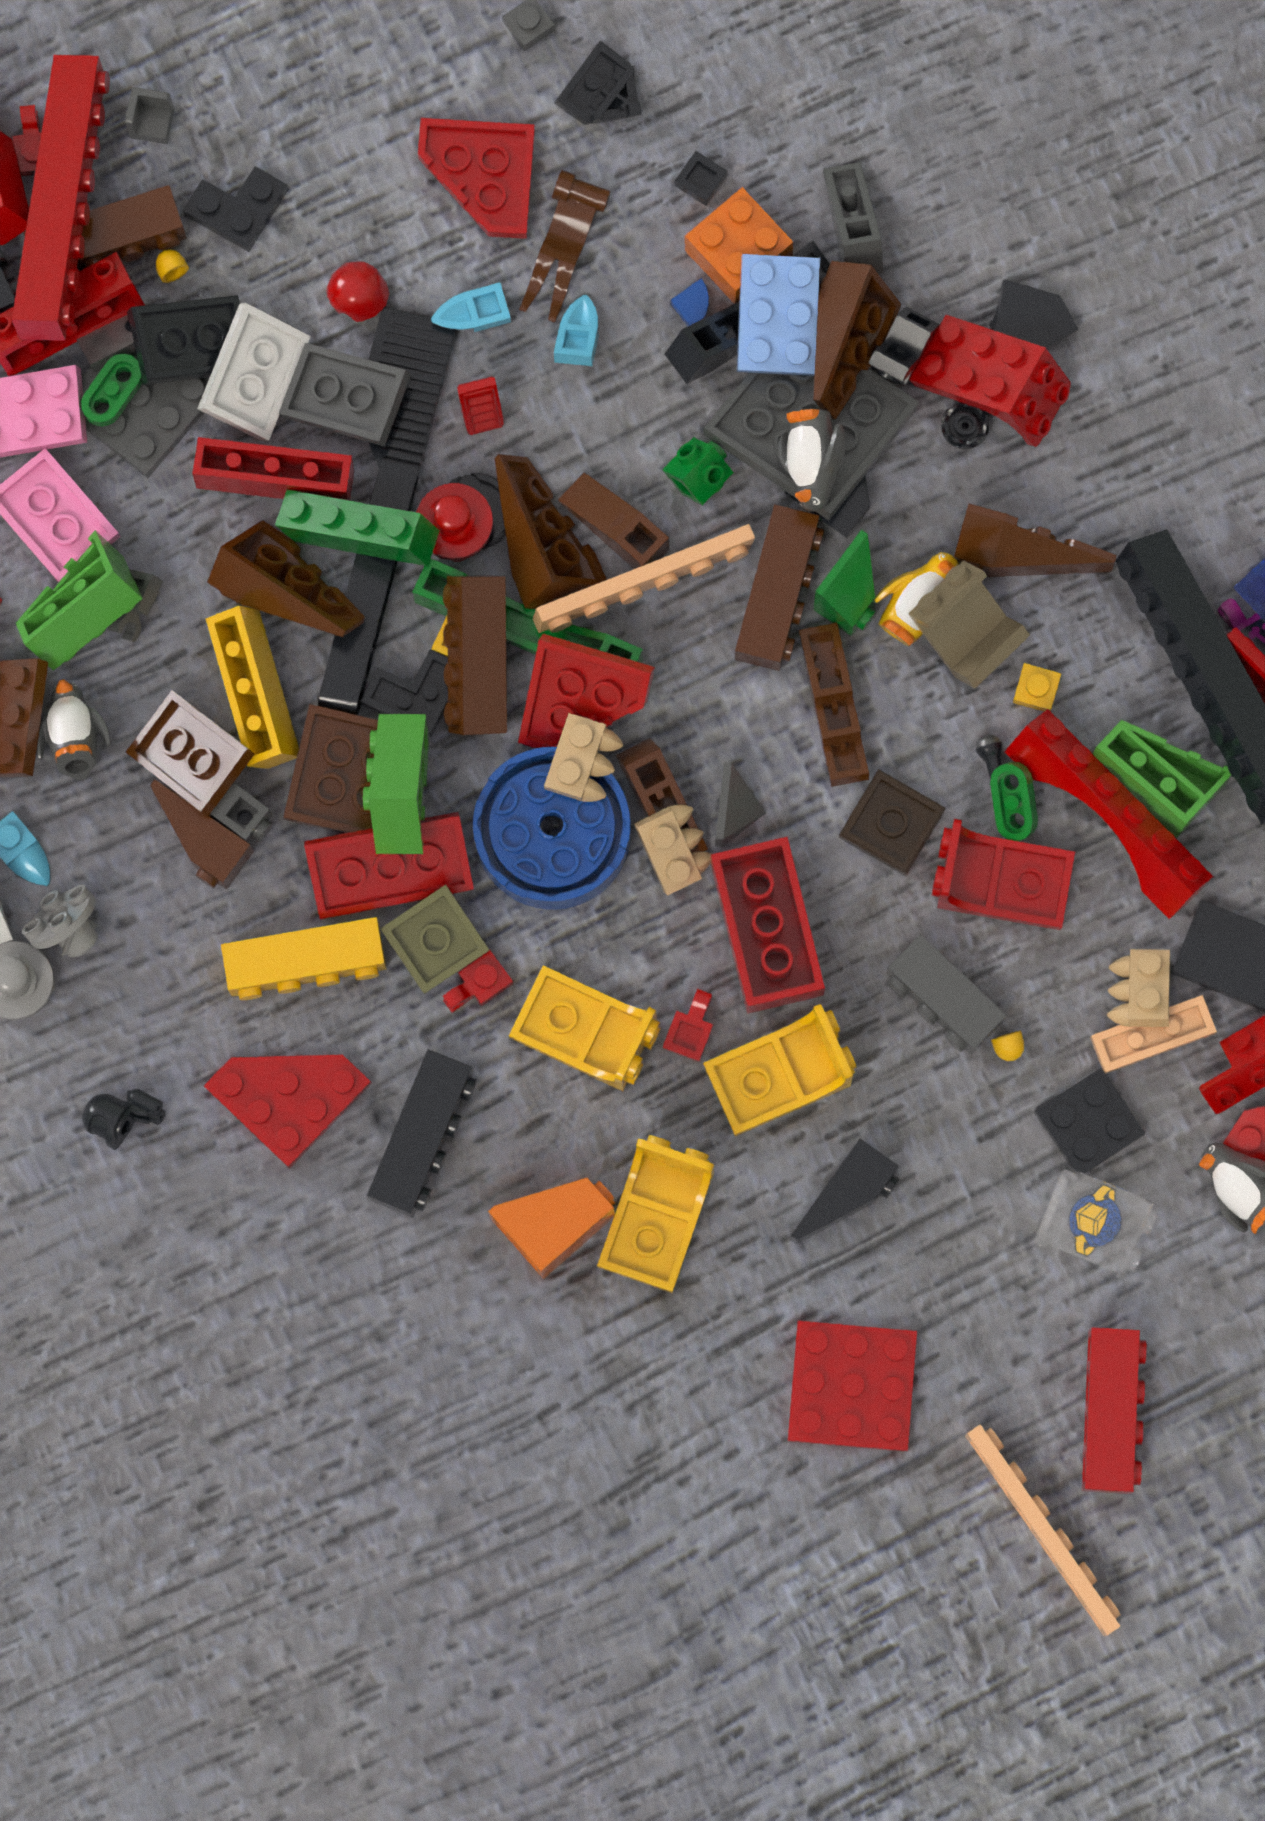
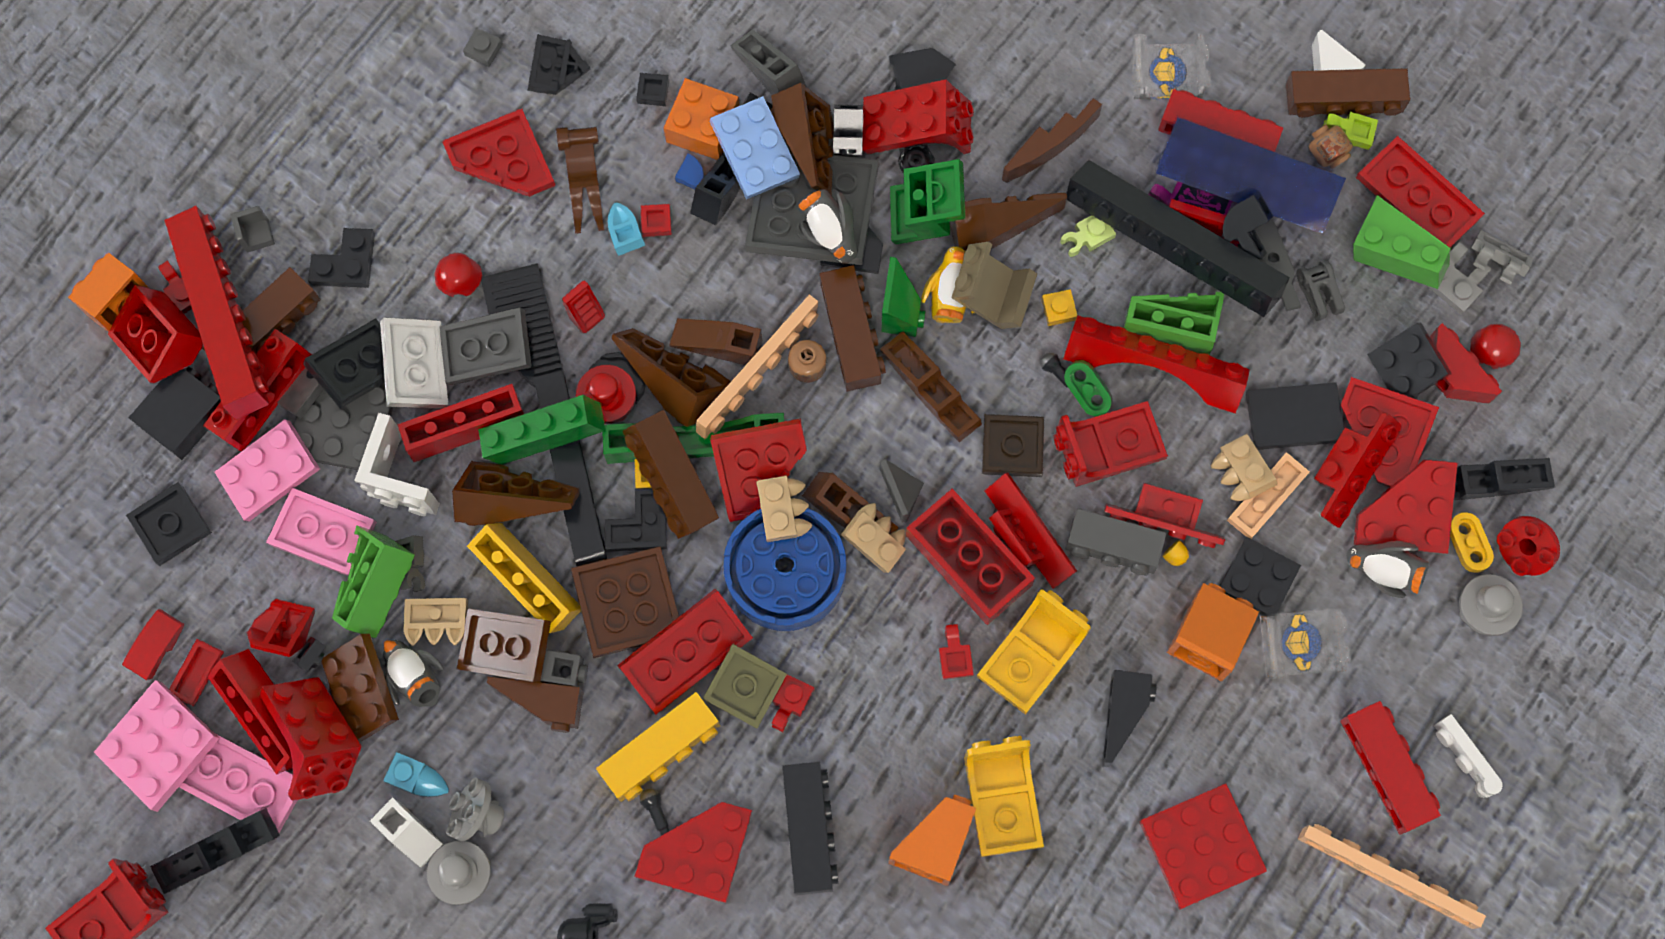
camera: 30 degrees left, 5 degrees down
green plate [81,354,143,427] -> none
yellow hinge [155,249,189,283] -> none
bright green wedge [363,714,429,854] -> none
medium azure plate [431,282,511,332] -> none
yellow bracket [509,965,661,1091] -> none
green brick [662,437,734,506] -> none
none -> white bracket [354,413,440,516]
none -> tan plate [404,598,468,646]
none -> black piece [640,788,669,836]
none -> red plate [641,204,672,237]
none -> medium nougat head [788,340,827,383]
none -> green bracket [890,159,965,245]
none -> red bracket [984,473,1077,589]
none -> reddish brown slope [1002,98,1102,183]
none -> yellowish green plate [1060,215,1116,257]
none -> red bracket [1104,483,1225,548]
none -> orange slope [1166,583,1259,682]
none -> white plate [1433,714,1503,798]

